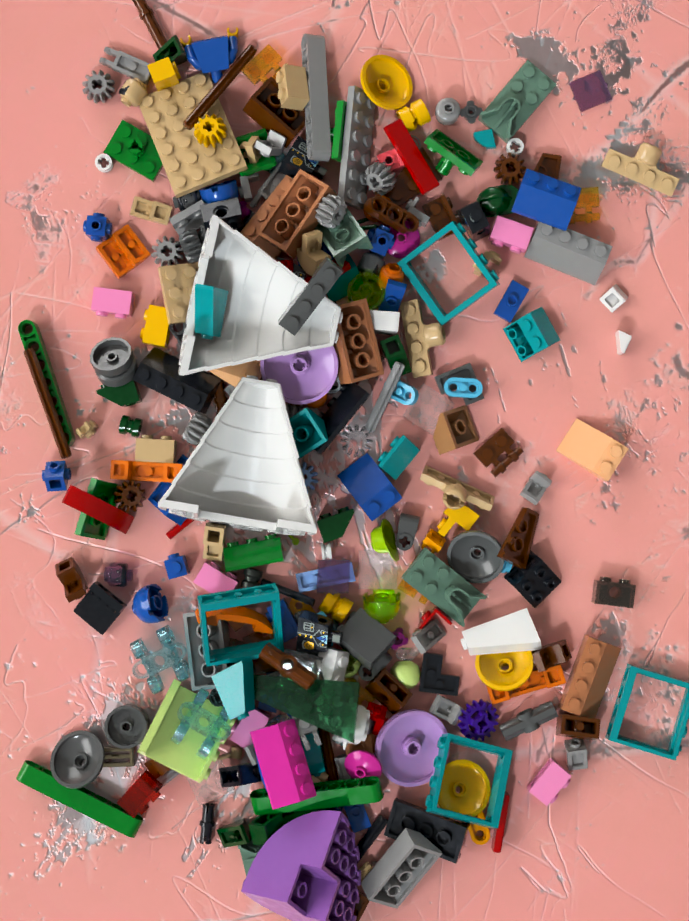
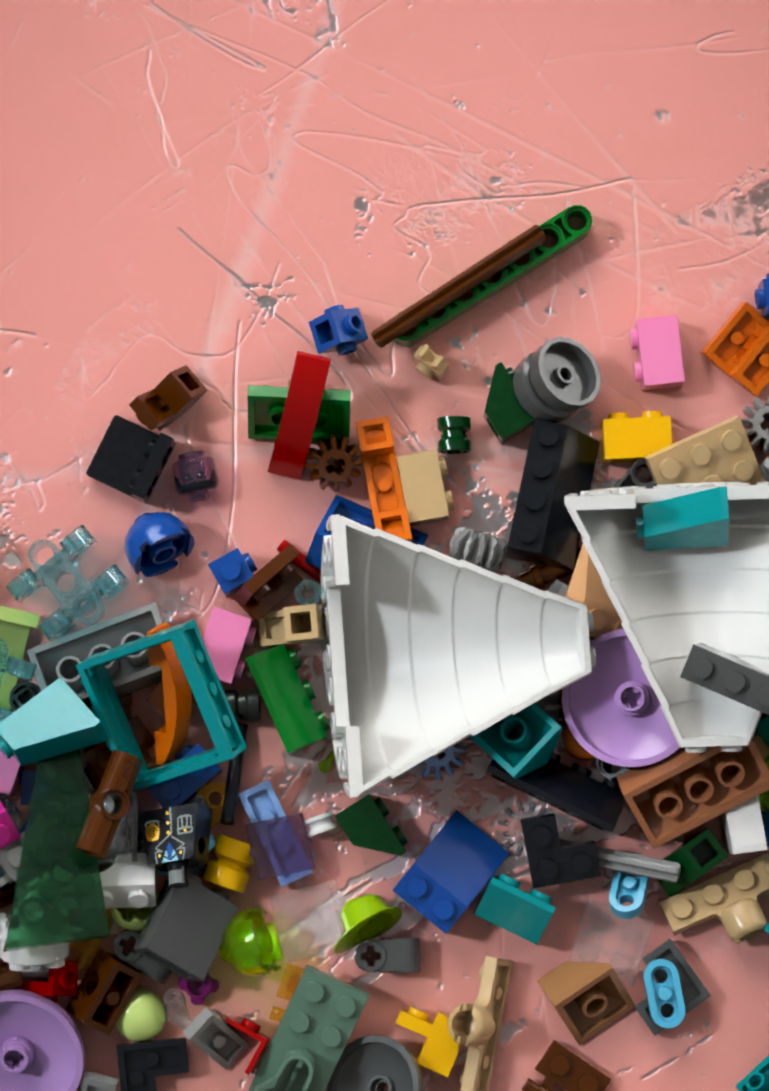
camera: 75 degrees right, 5 degrees down
light orange tile [421,528,447,554] -> none
none -> reddish brown bracket [234,544,304,622]
none -> clear light blue pin [295,580,322,605]
none -> black plate [520,813,601,889]

